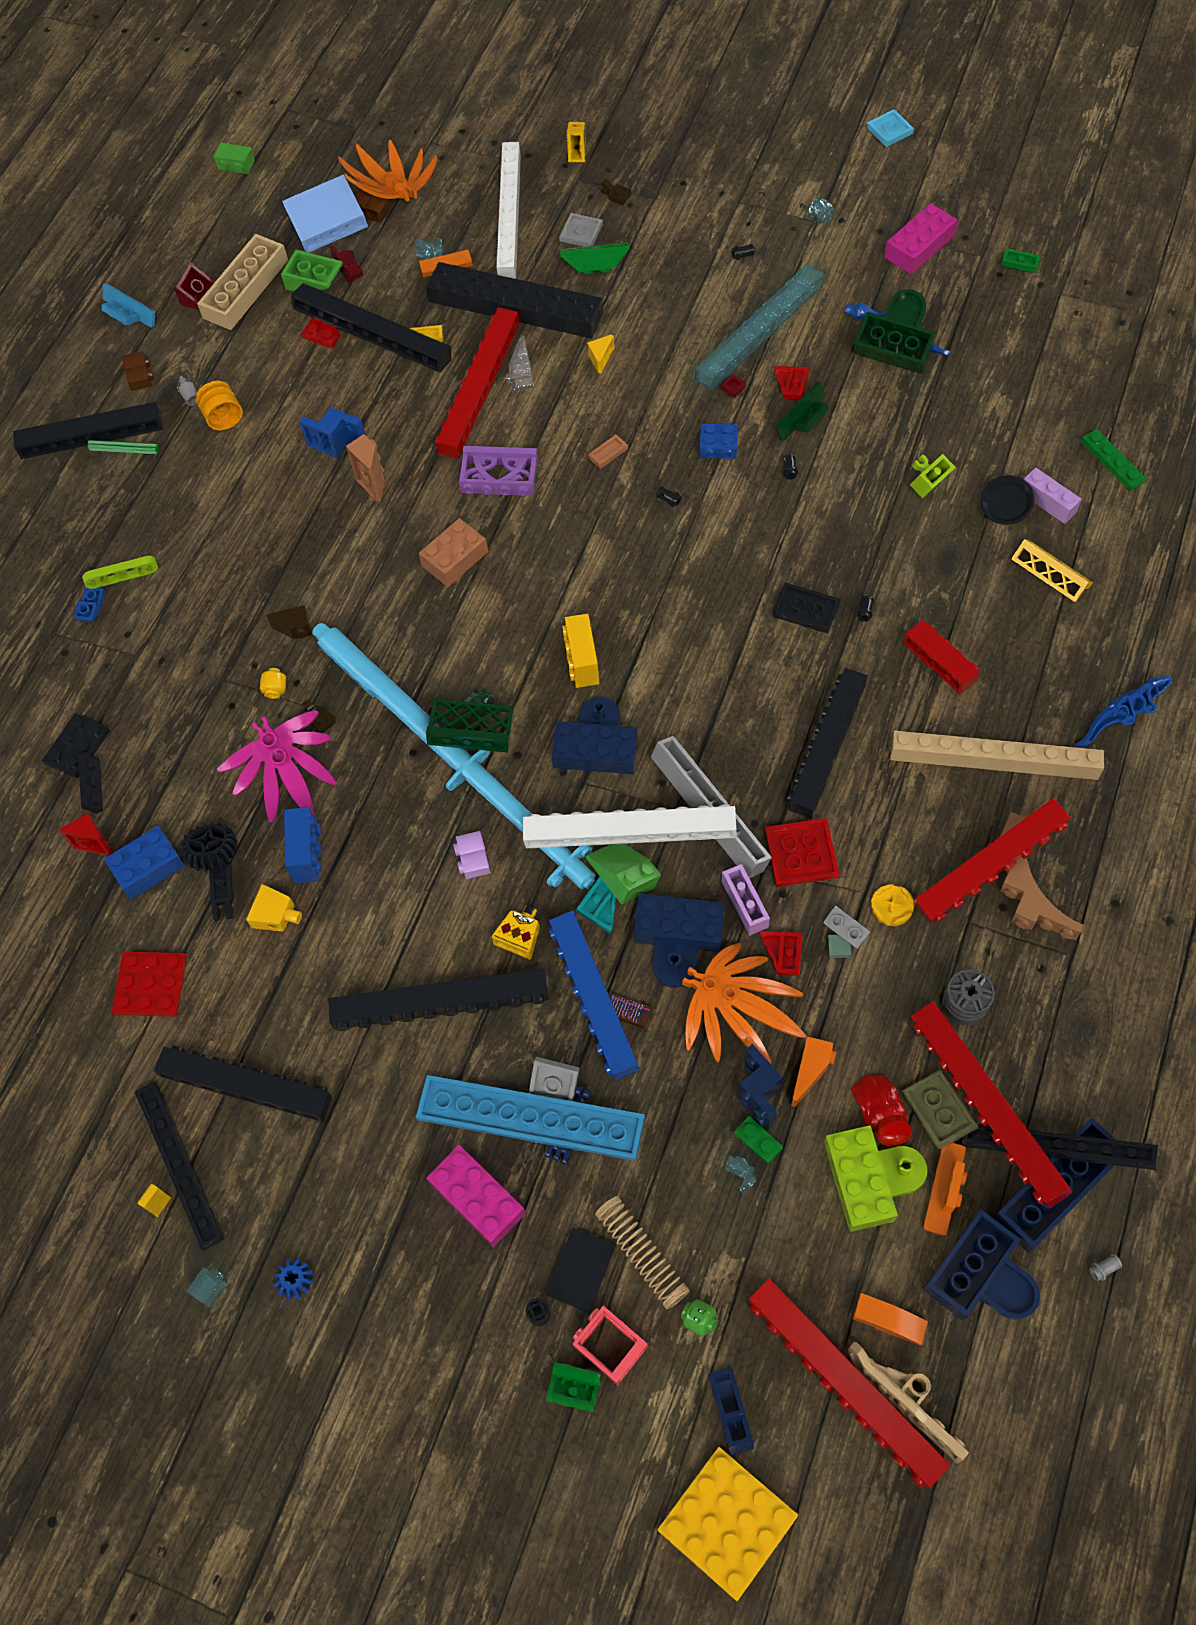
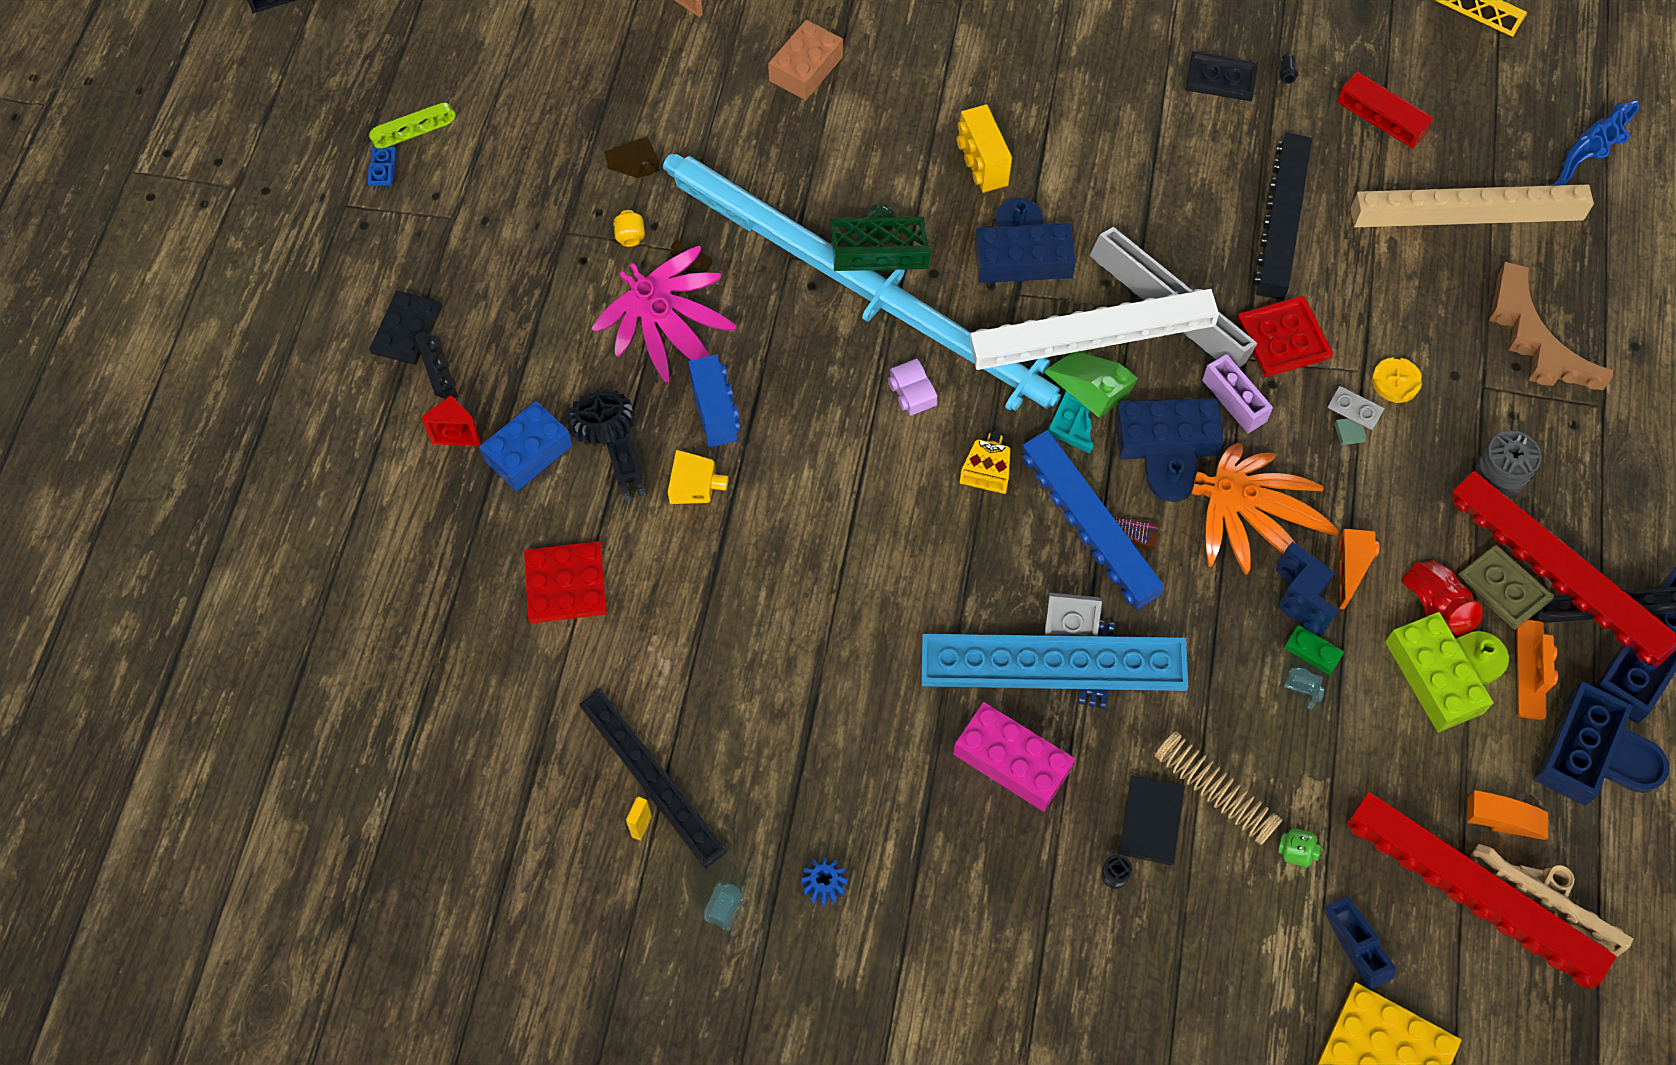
camera: 15 degrees left, 0 degrees up
black brick [154,1046,332,1122] -> none
black brick [328,969,549,1031] -> none
green bracket [546,1363,601,1412] -> none
coral window [572,1306,648,1386] -> none
red wing [760,931,803,976] -> none
red brick [914,798,1071,924] -> none

